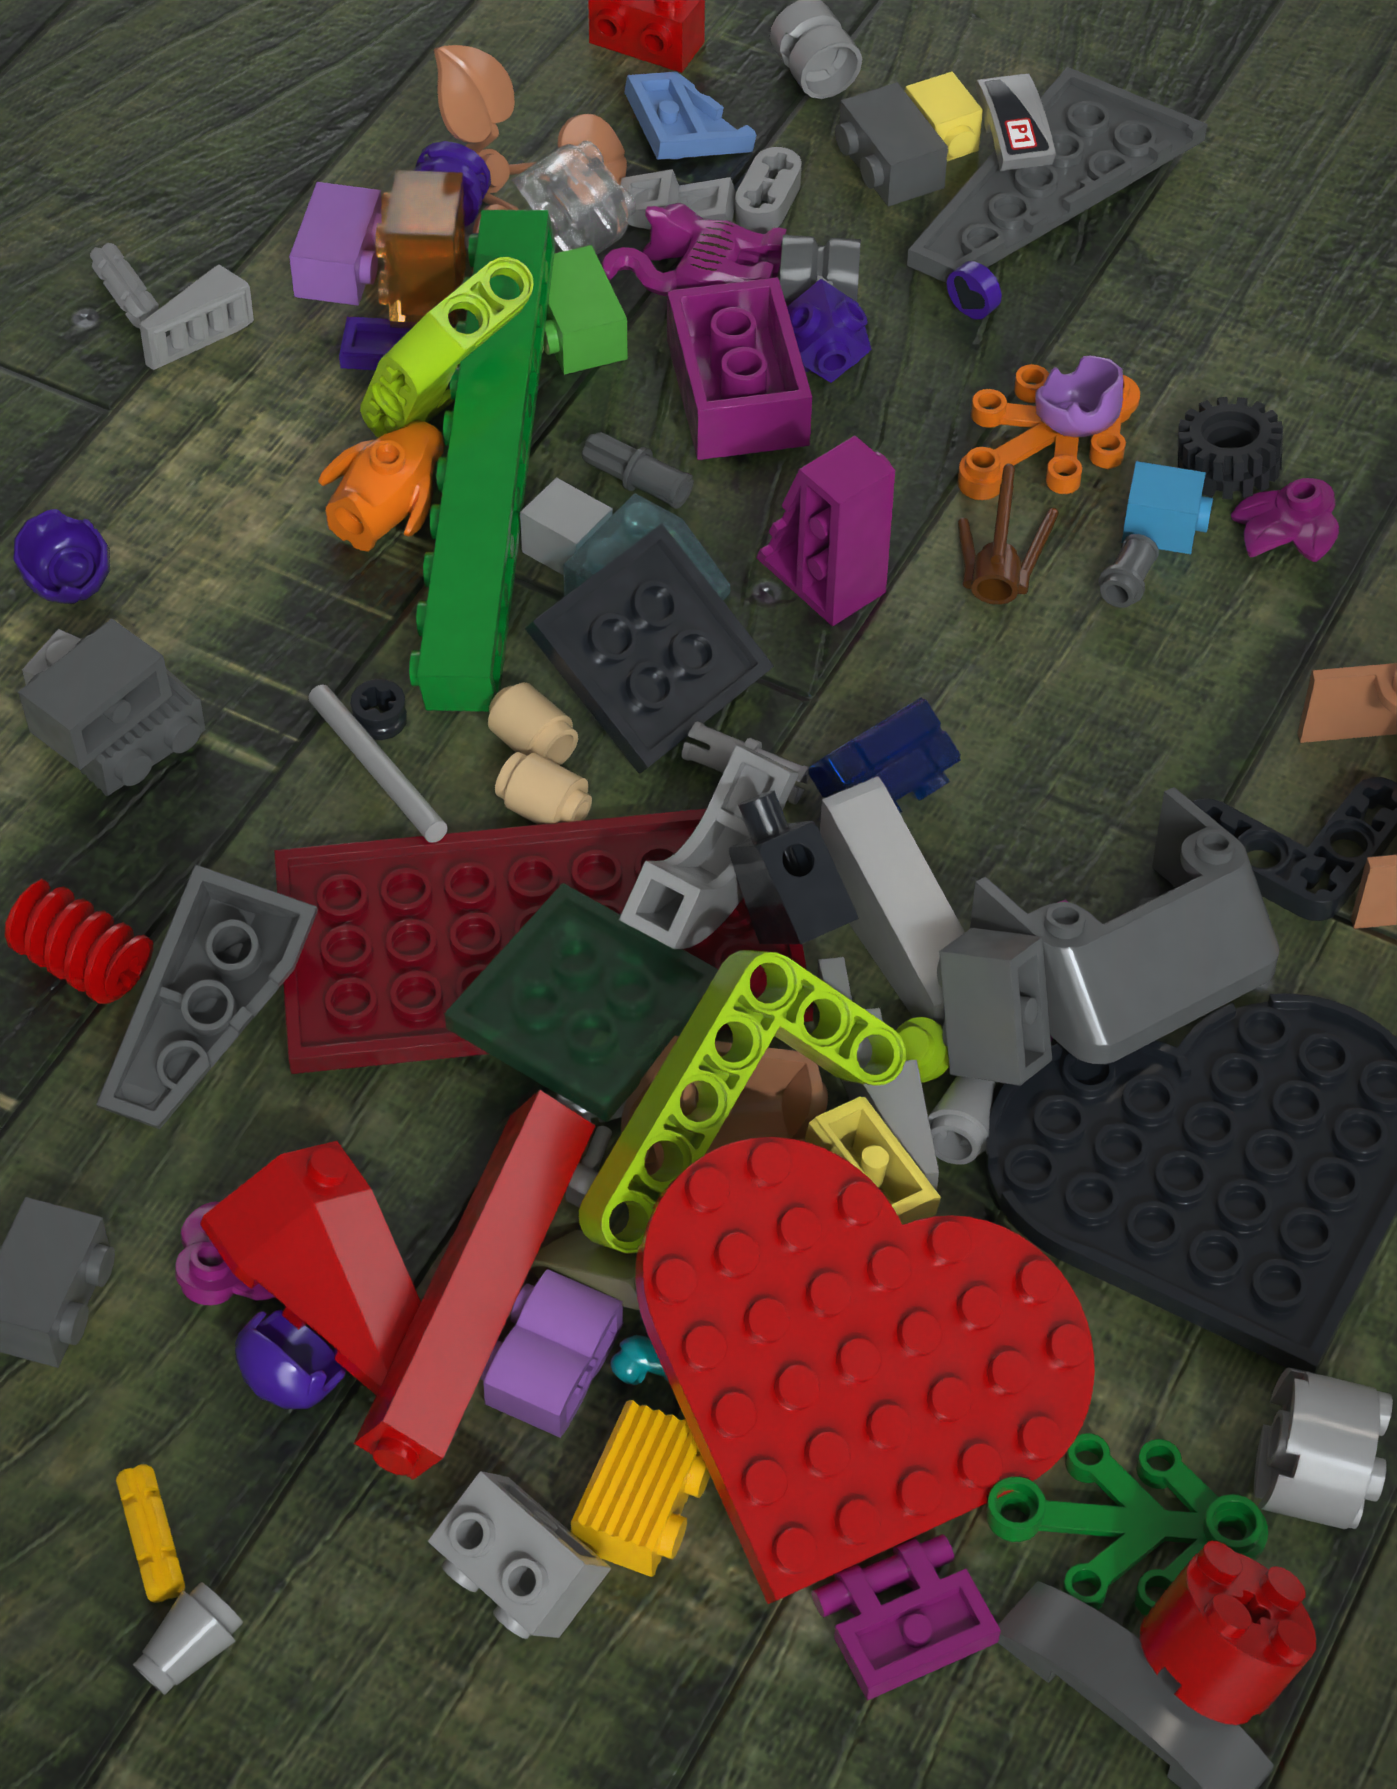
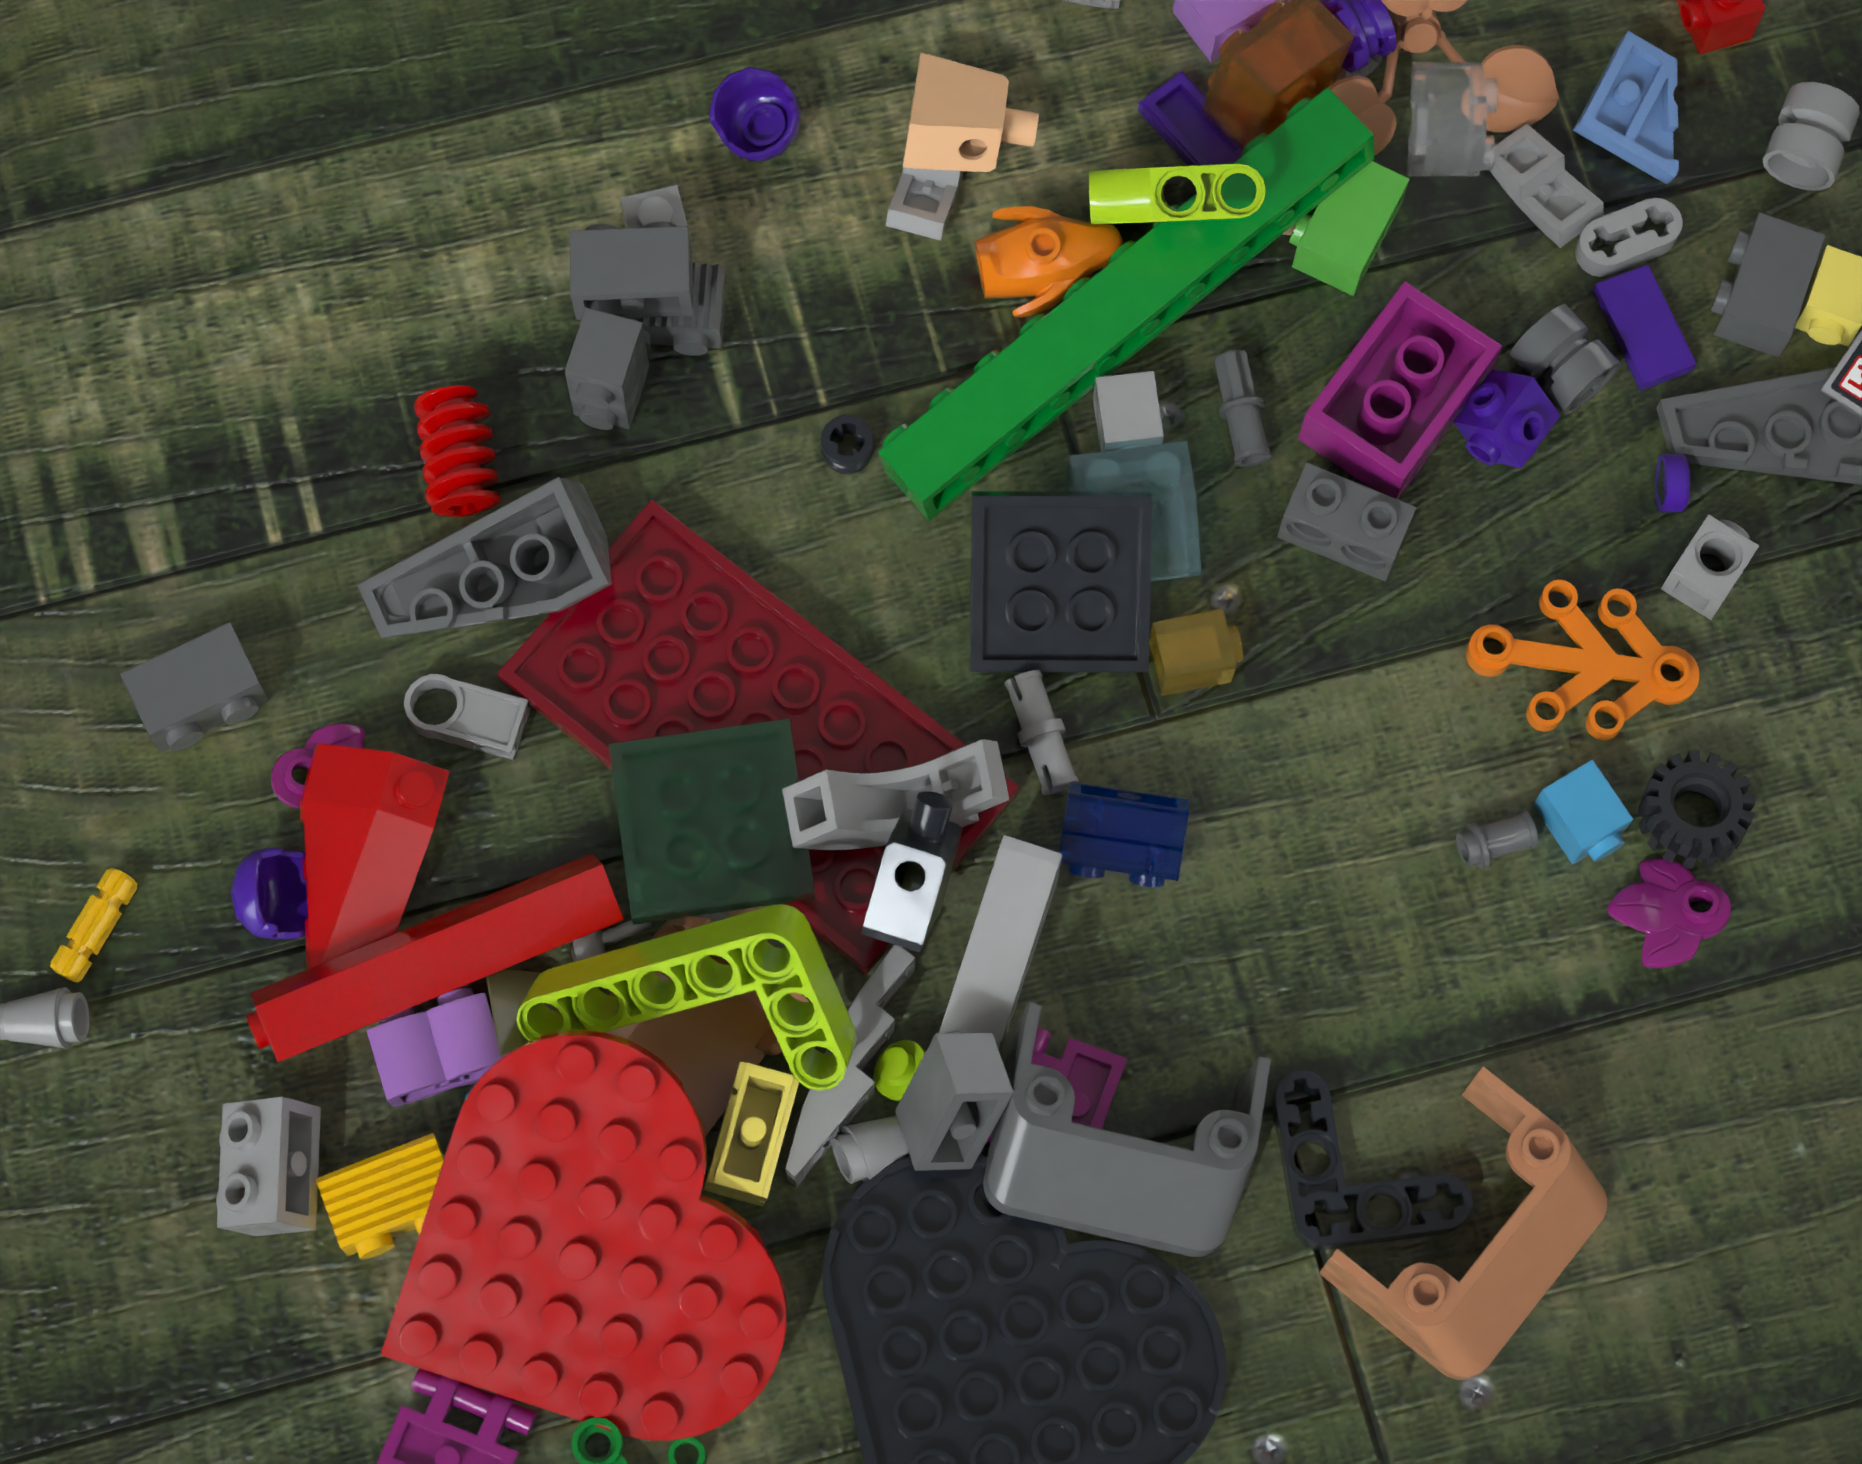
camera: 45 degrees right, 20 degrees up
light grey bar [309,685,448,843] -> none
tan brick [488,682,578,765] -> none
tan brick [495,752,592,825] -> none
magenta animal [601,203,787,297] -> none
magenta wedge [756,436,895,626] -> none
reddish brown plant [958,463,1059,605] -> none
medium lavender hair [1035,355,1123,437] -> none
none -> light grey piece [404,674,531,761]
none -> dark grey brick [565,307,650,430]
none -> light grey slope [886,167,964,241]
none -> light nougat torso [903,53,1039,172]
none -> clear yellow brick [1150,609,1243,696]
none -> dark grey brick [1277,462,1417,582]
none -> dark purple tile [1592,264,1697,391]
none -> light grey brick [1661,514,1759,620]

